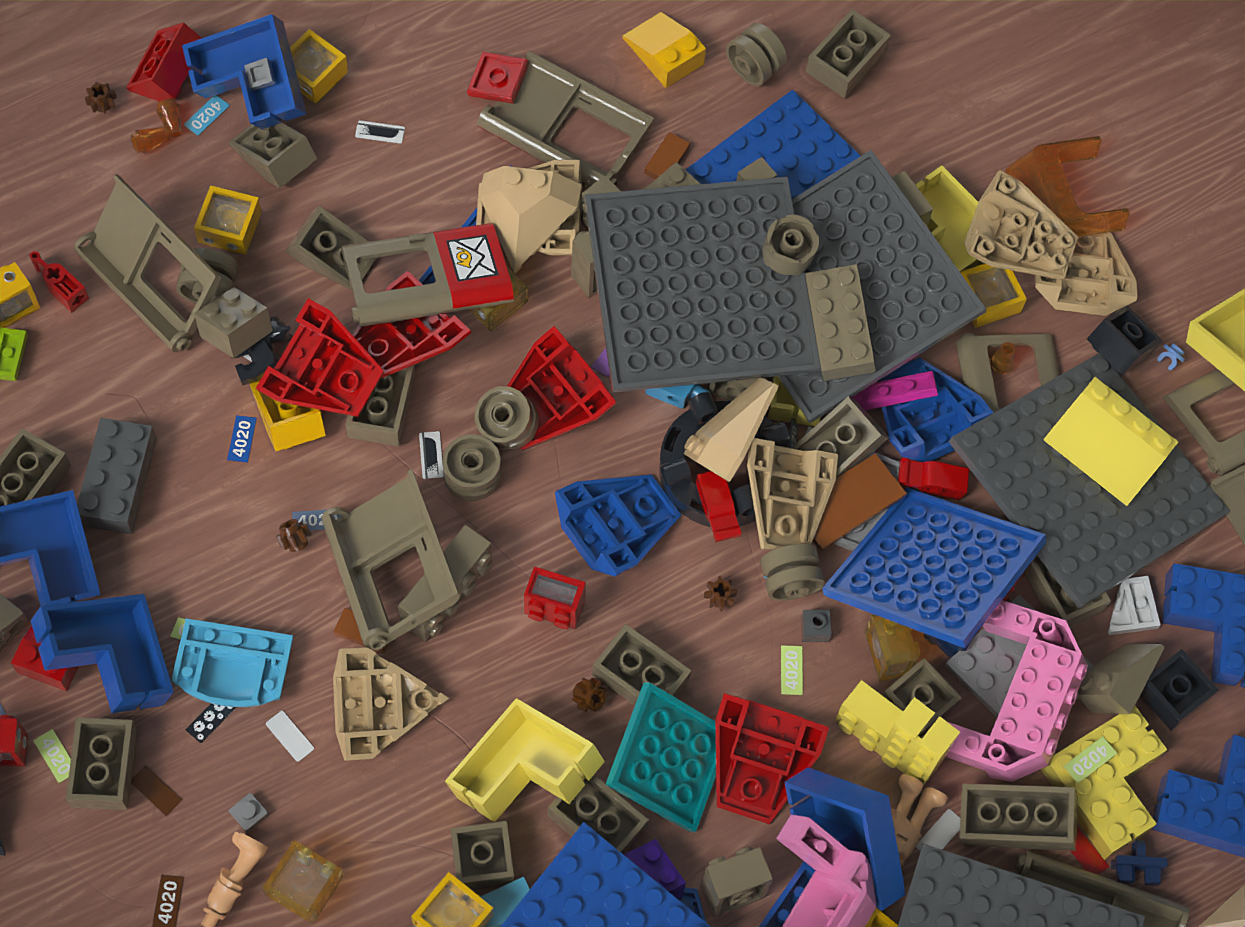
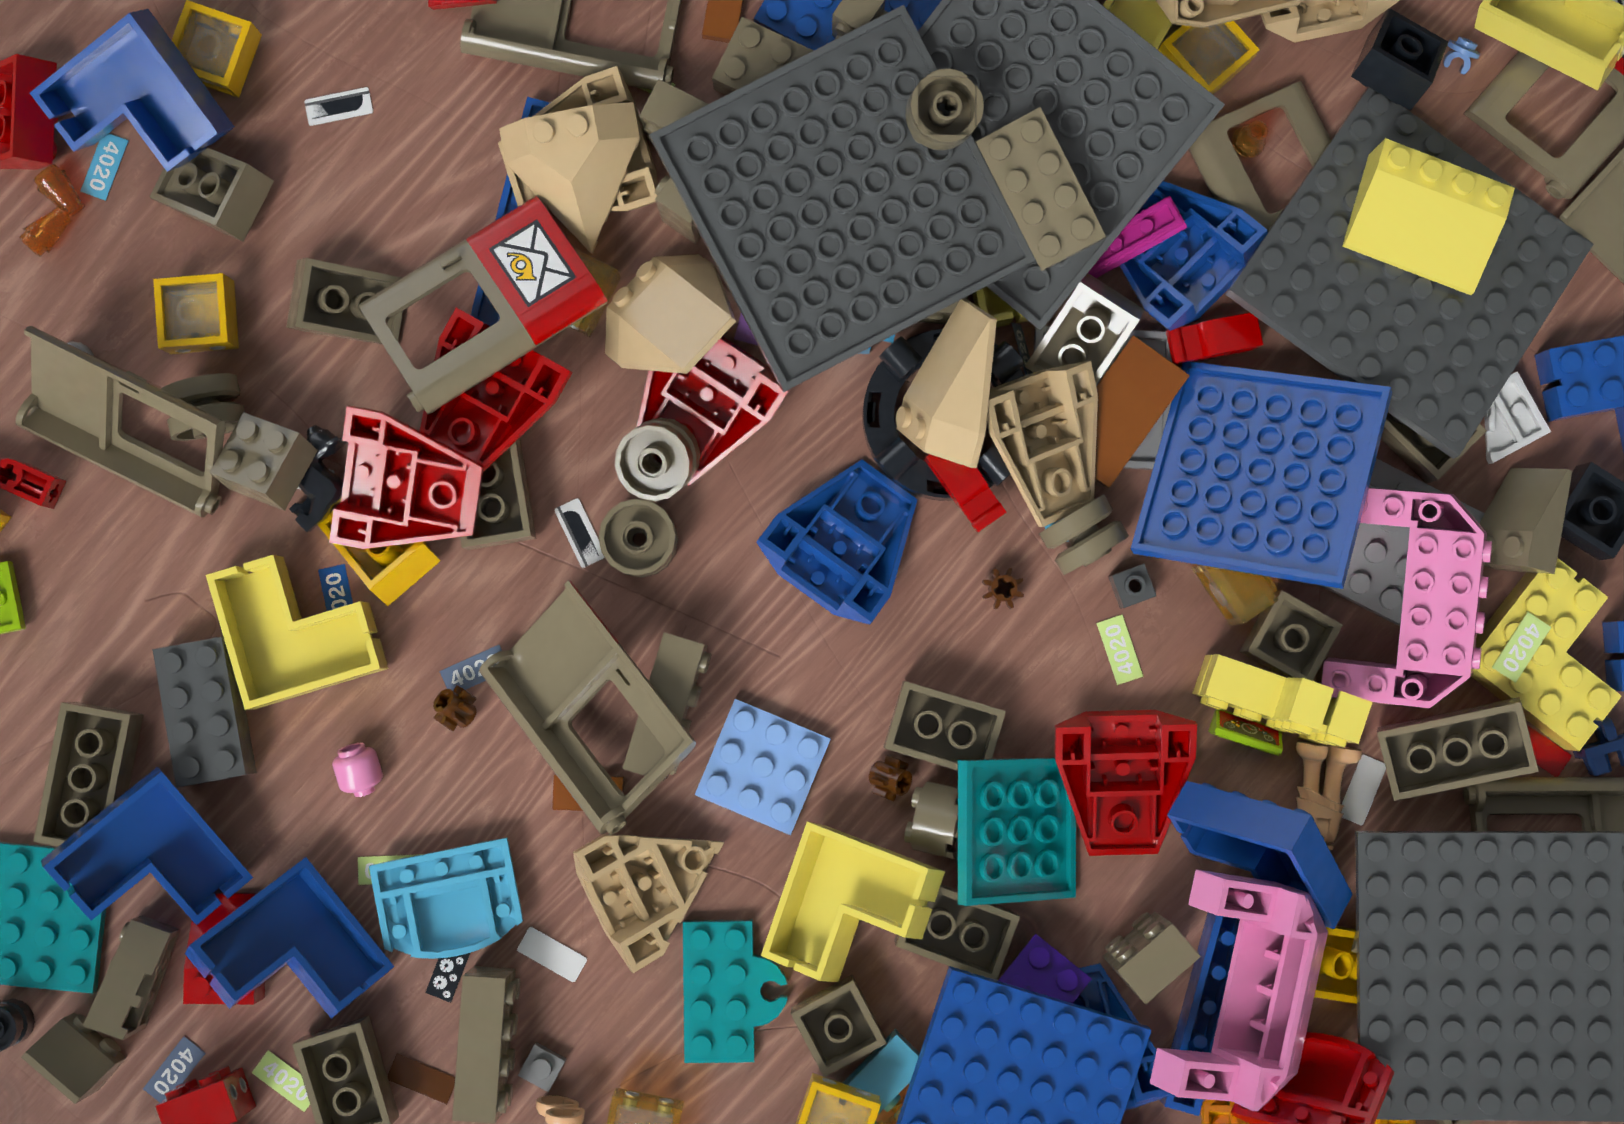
camera: 15 degrees left, 20 degrees up
light grey plate [244,58,276,91] -> none
red piece [524,566,586,630] -> none
none -> light yellow piece [206,555,389,710]
none -> bright pink head [332,743,383,797]
none -> dark tan brick [452,966,521,1123]
none -> tan wedge [605,254,736,374]
none -> teal plate [683,920,788,1063]
none -> light blue plate [695,699,831,835]
none -> dark tan brick [904,781,958,859]
none -> slope [1208,709,1283,756]

